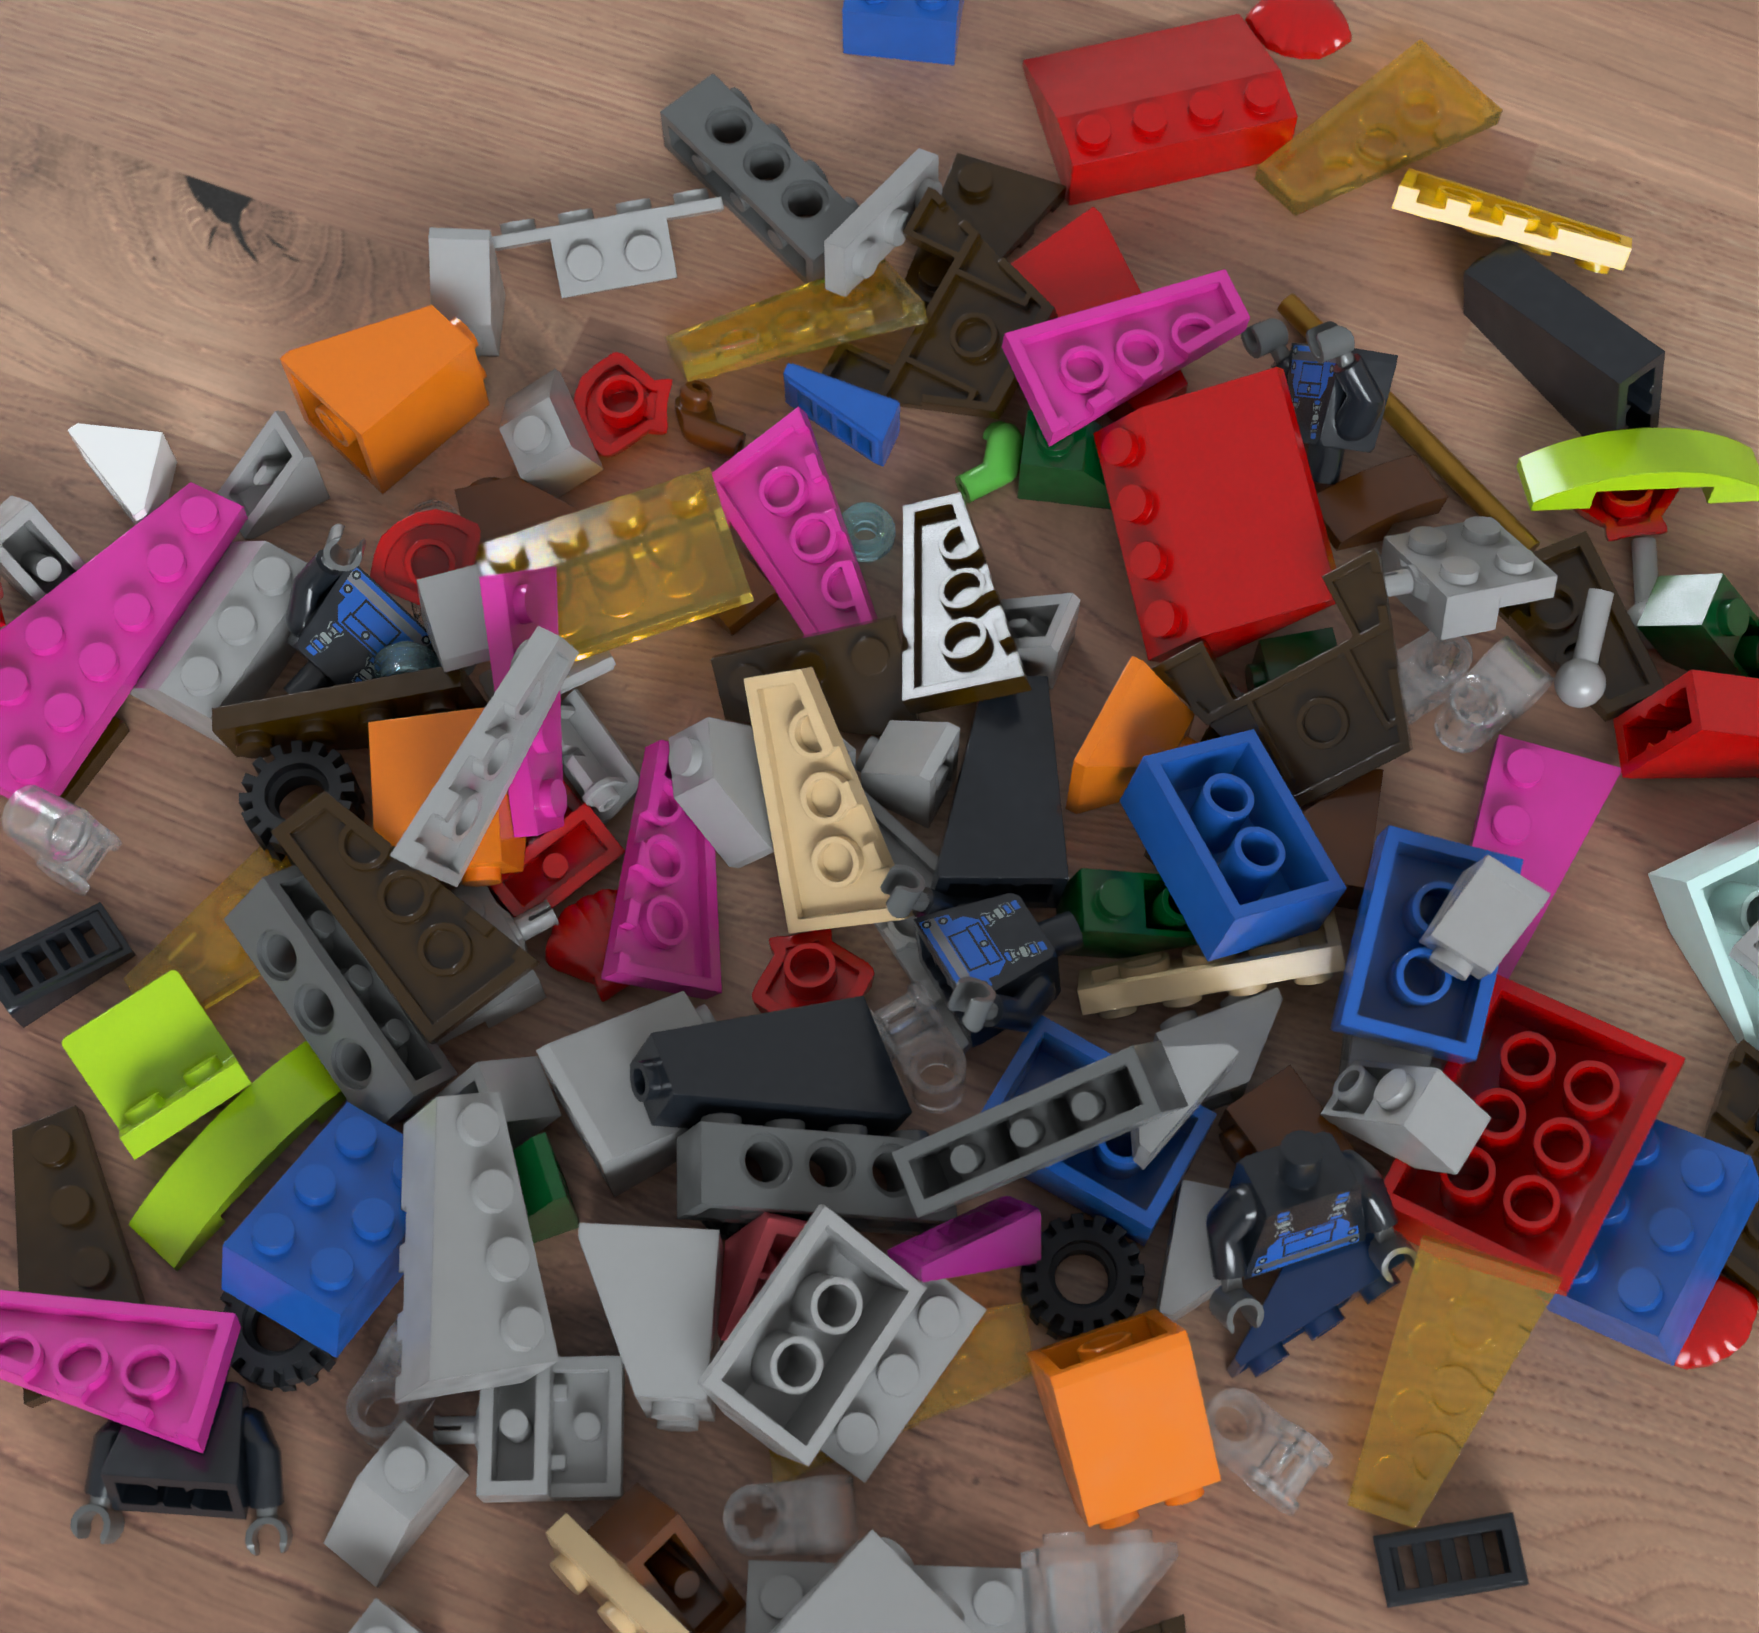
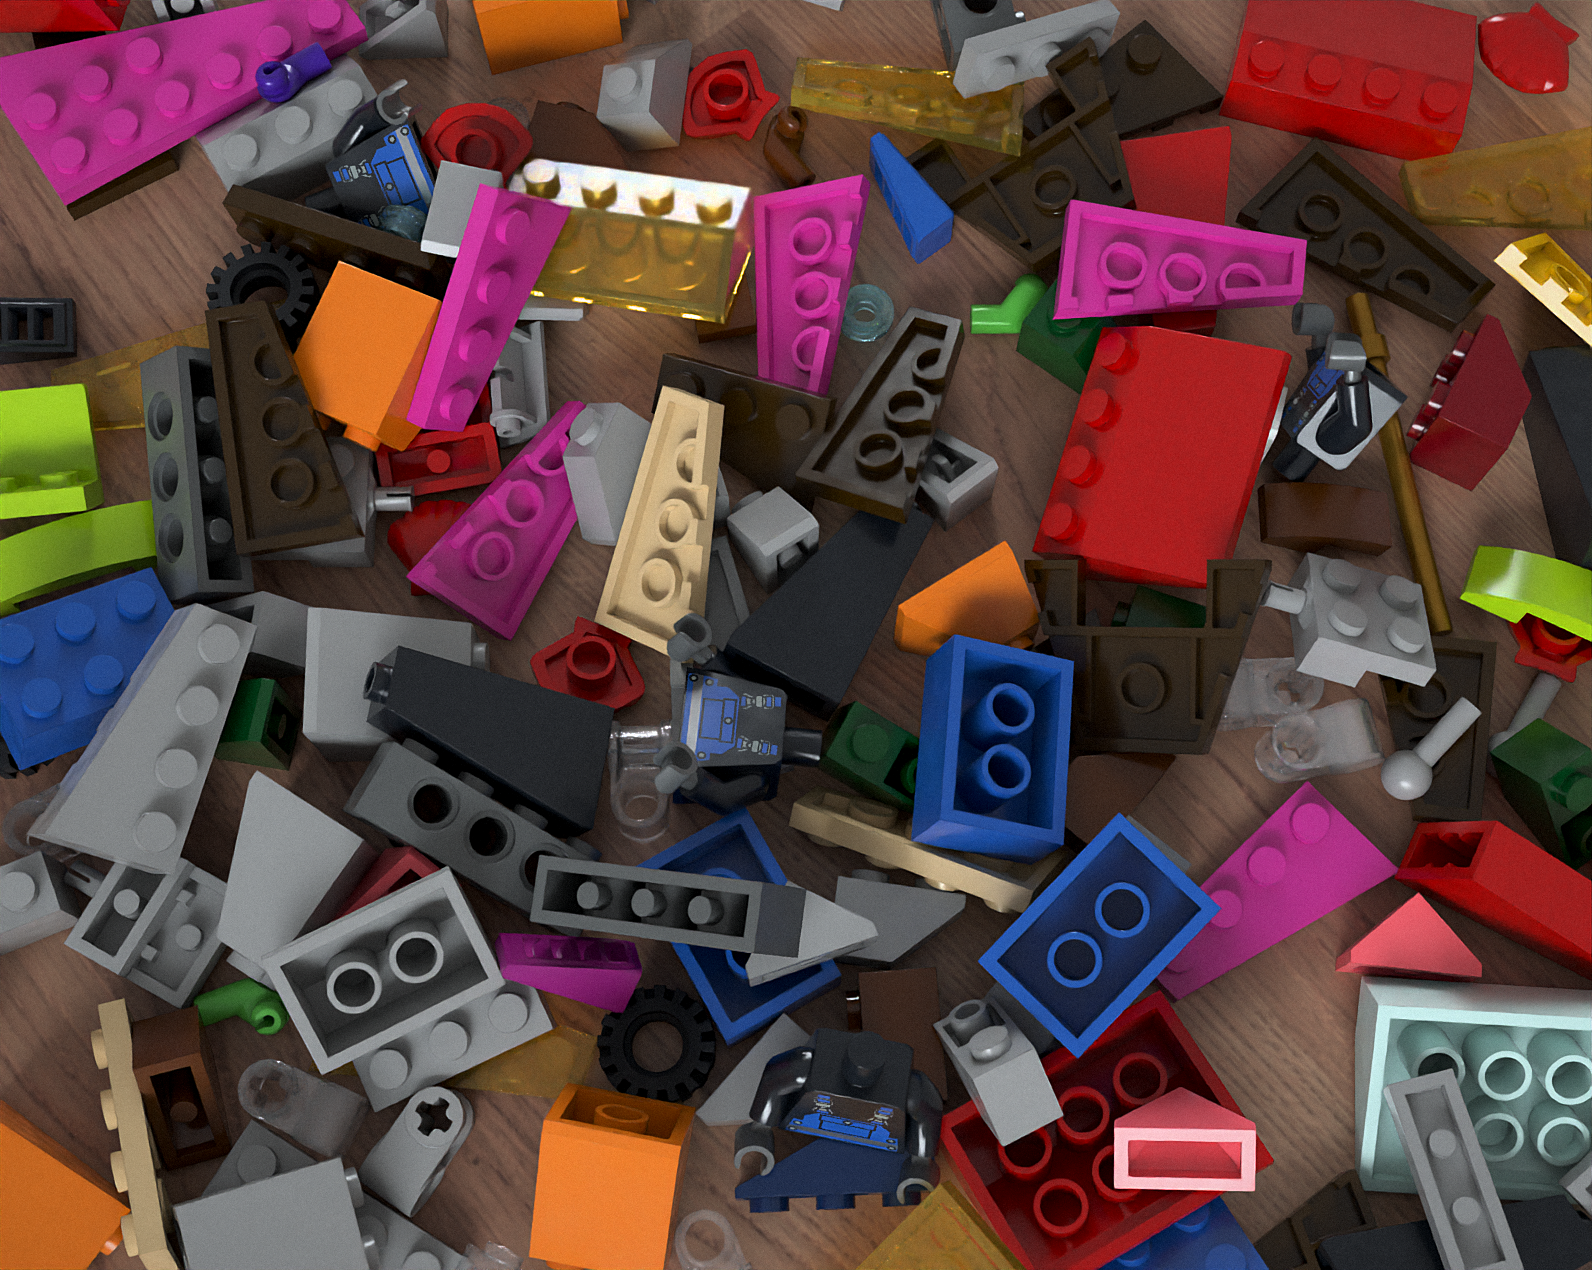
camera: 30 degrees right, 5 degrees up
clear piece [2,785,122,896] -> none
light grey wing [390,626,579,887] -> none
light grey slope [1419,855,1551,981] -> none
none -> bright green arm [194,978,290,1035]
none -> dark purple arm [255,42,332,103]
none -> light grey piece [357,1087,475,1218]
none -> coral slope [1114,1087,1256,1191]
none -> dark brown wing [1235,136,1496,333]
none -> coral slope [1335,892,1482,983]
none -> dark red slope [1406,314,1532,491]

